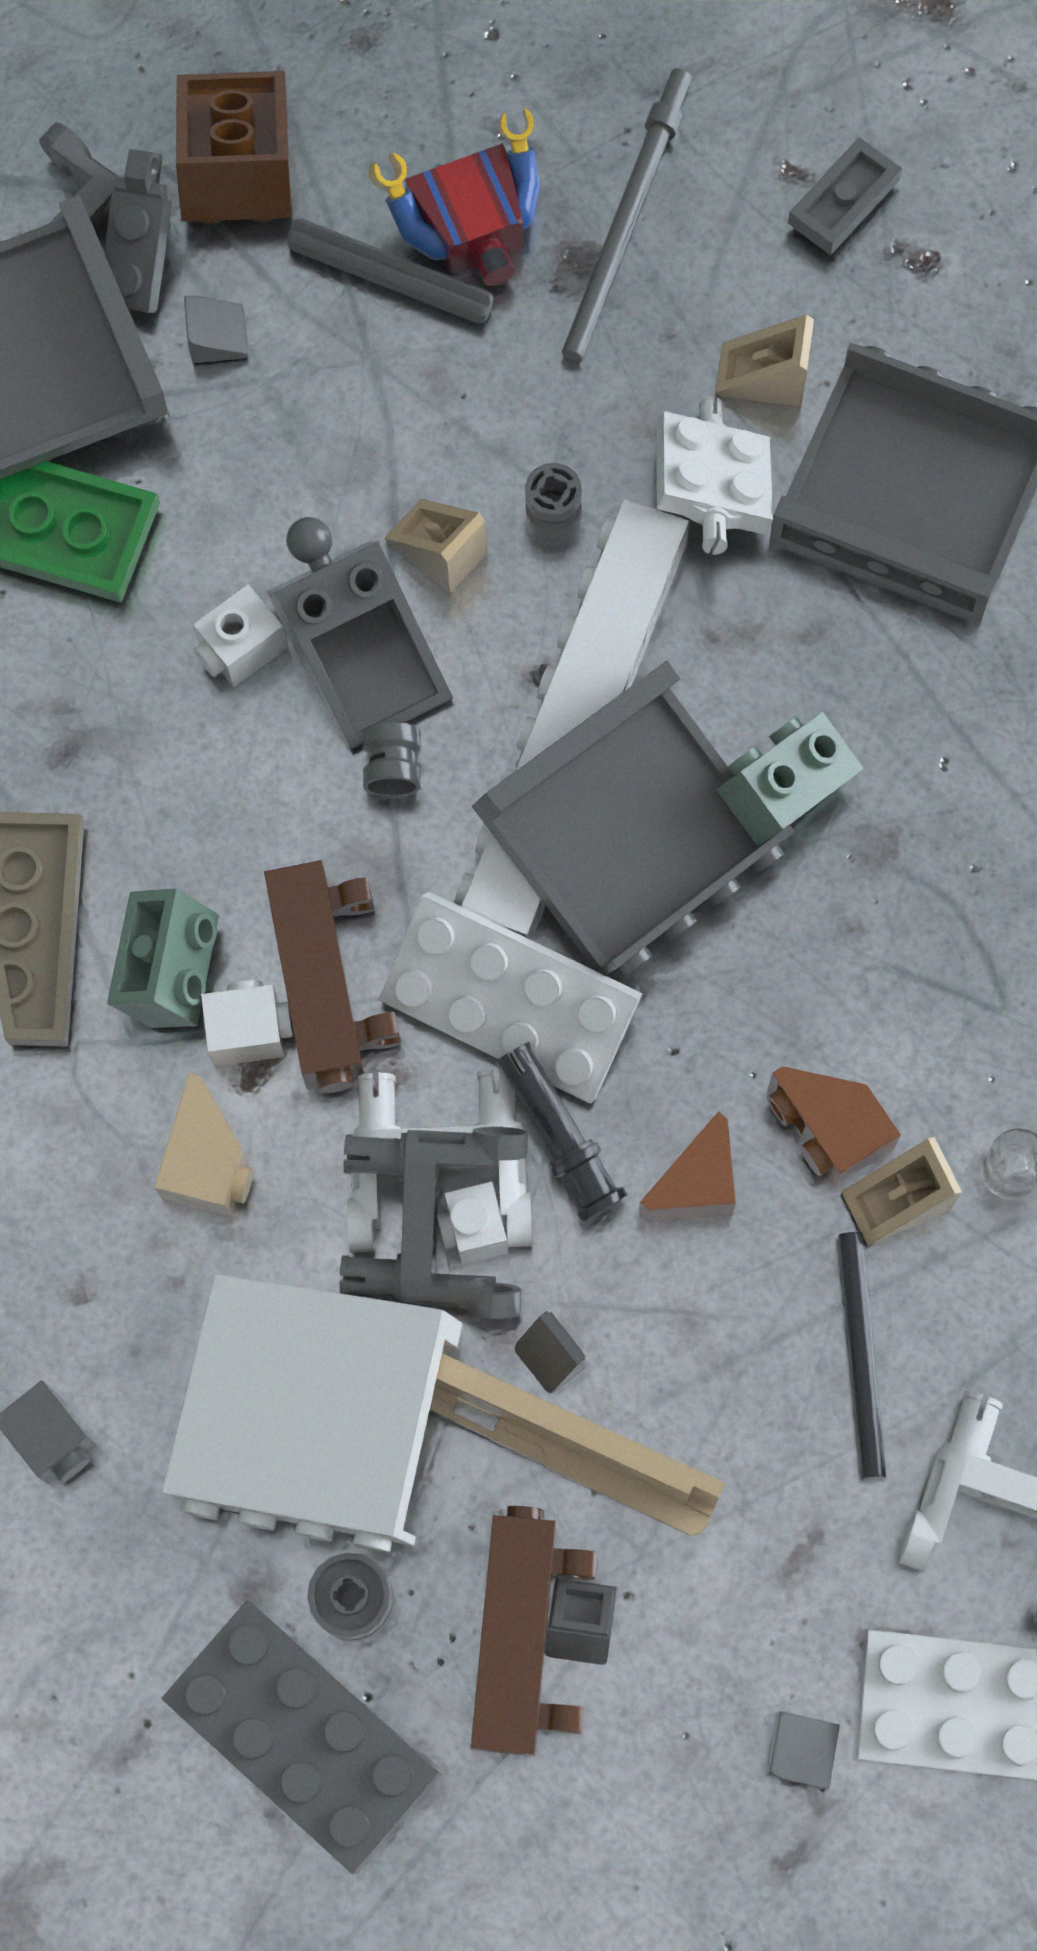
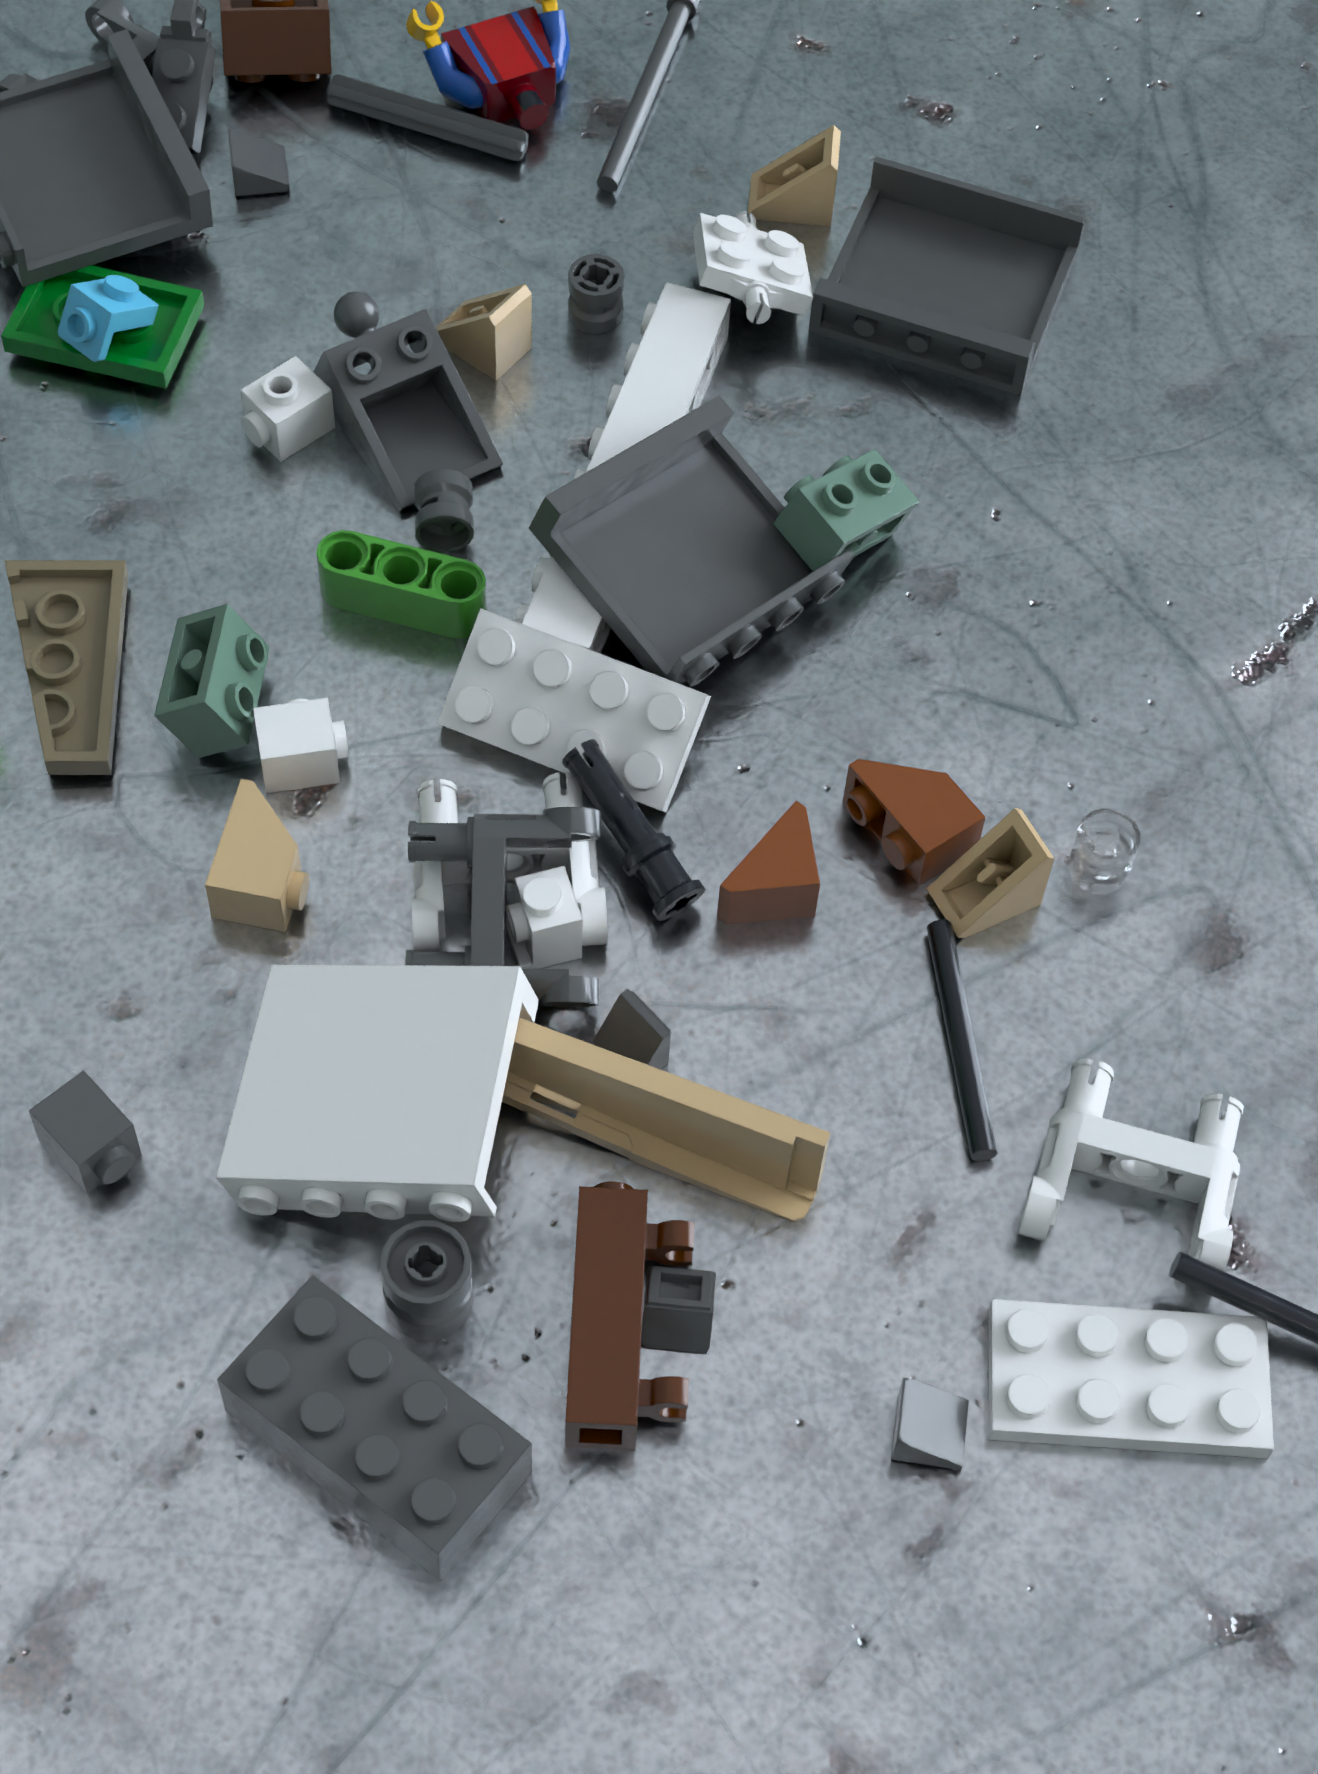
camera: 10 degrees left, 15 degrees down
reddish brown brick [264,860,401,1093] -> none
dark grey plate [788,137,902,255] -> none
none -> medium azure bracket [58,275,159,362]
none -> bright green beam [316,530,487,639]

